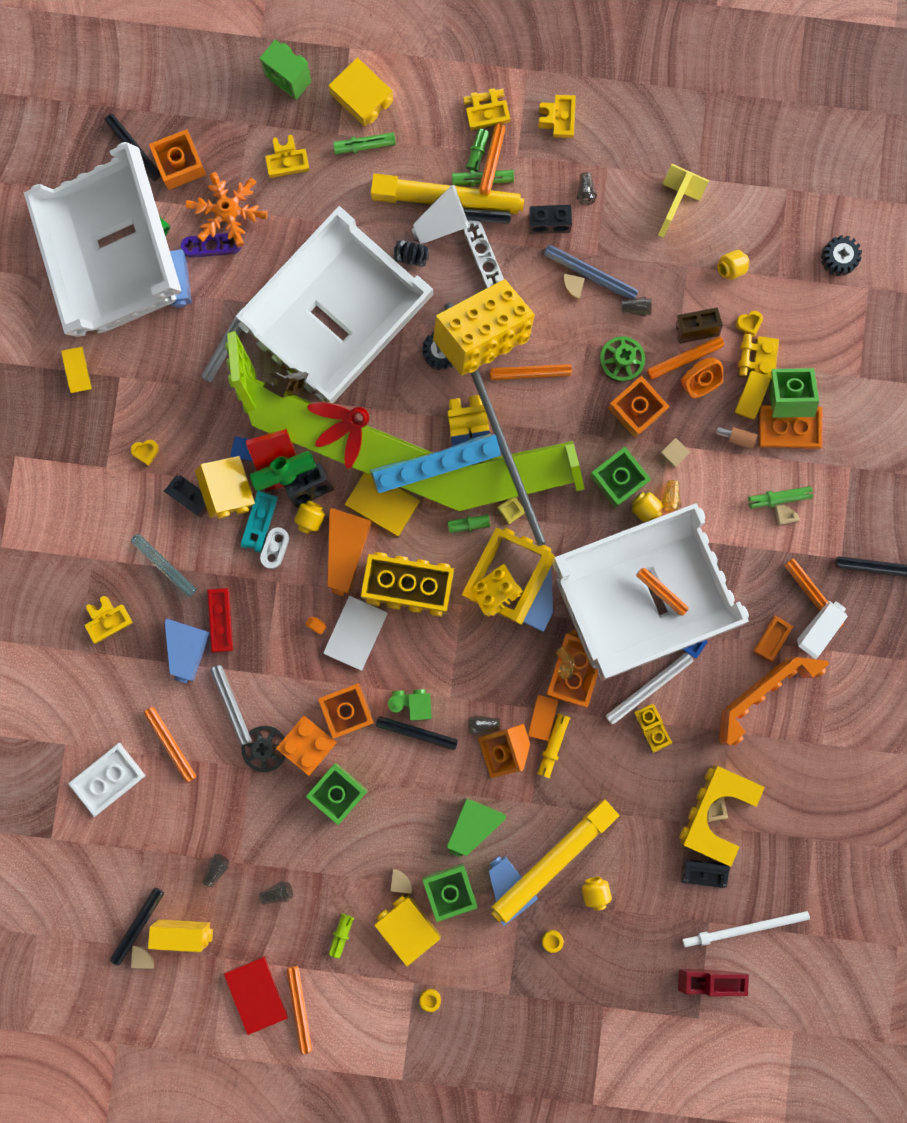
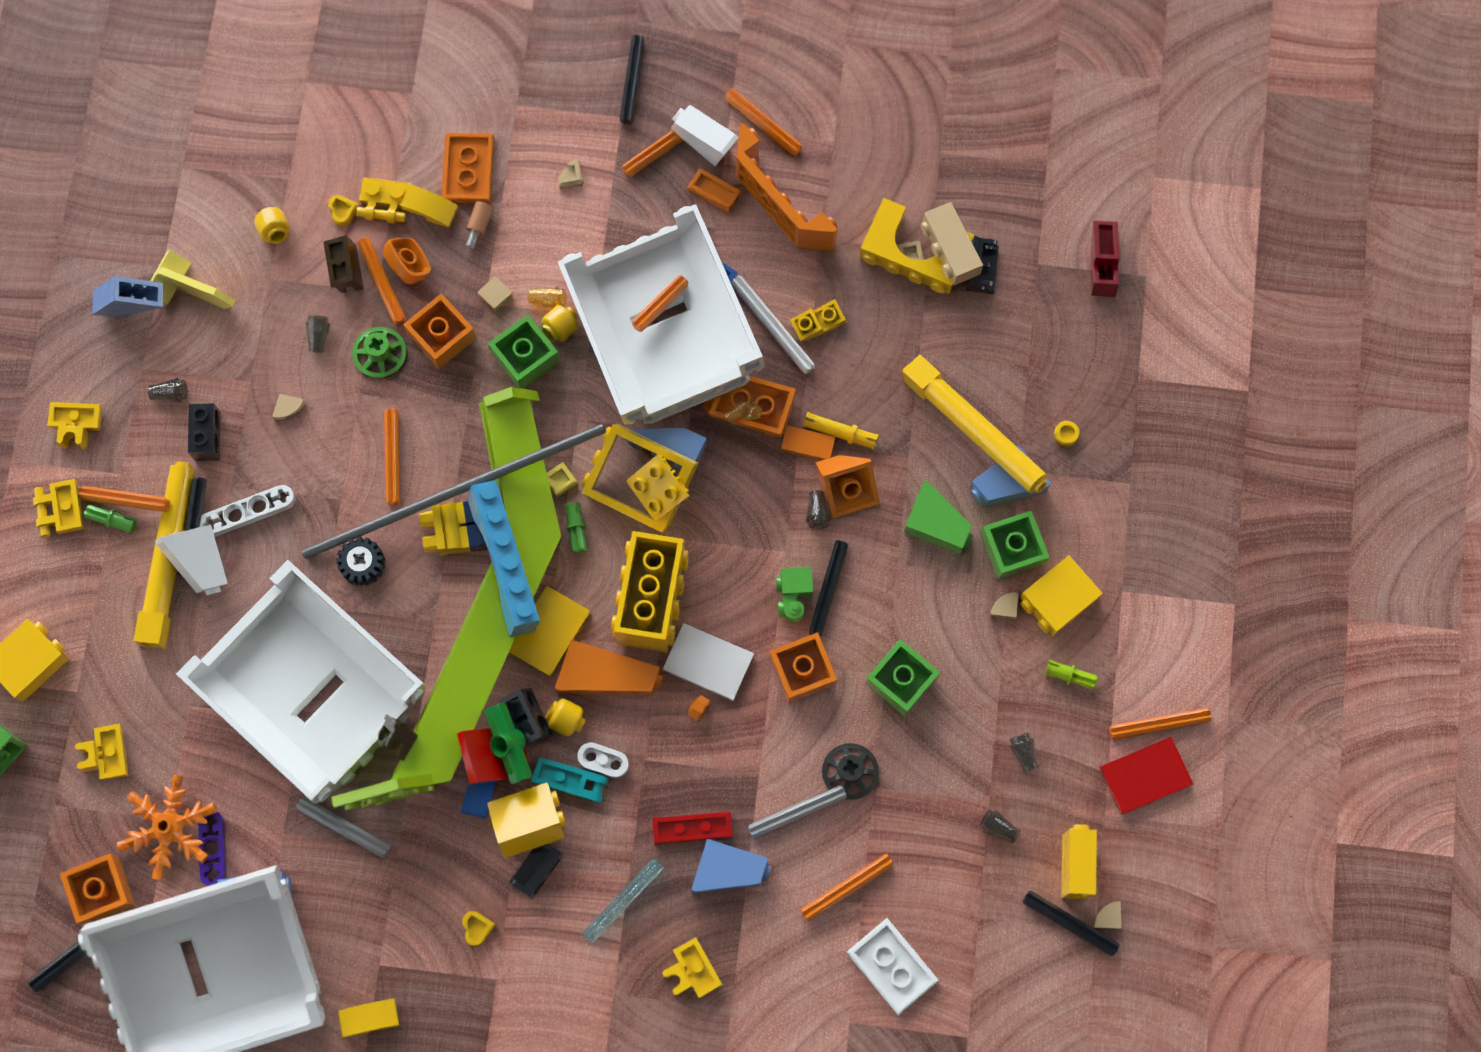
camera: 90 degrees left, 10 degrees down
orange brick [276,715,337,777] -> none
red plant [307,402,370,469] -> none
bright green pin [333,132,396,155] -> none
black gear [393,240,429,267] -> none
yellow tile [419,989,441,1012] -> none
yellow brick [433,279,535,376] -> none
bright green pin [452,169,514,187] -> none
sand blue axle [544,245,638,301] -> none
yellow head [581,876,612,911] -> none
white bar [682,911,810,948] -> none
bright green pin [748,486,813,509] -> none
bright green brick [768,368,819,418] -> none
black wheel [821,235,862,276] -> none
none -> medium blue slope [93,276,163,318]
none -> orange axle [725,89,802,156]
none -> tan brick [921,202,983,285]

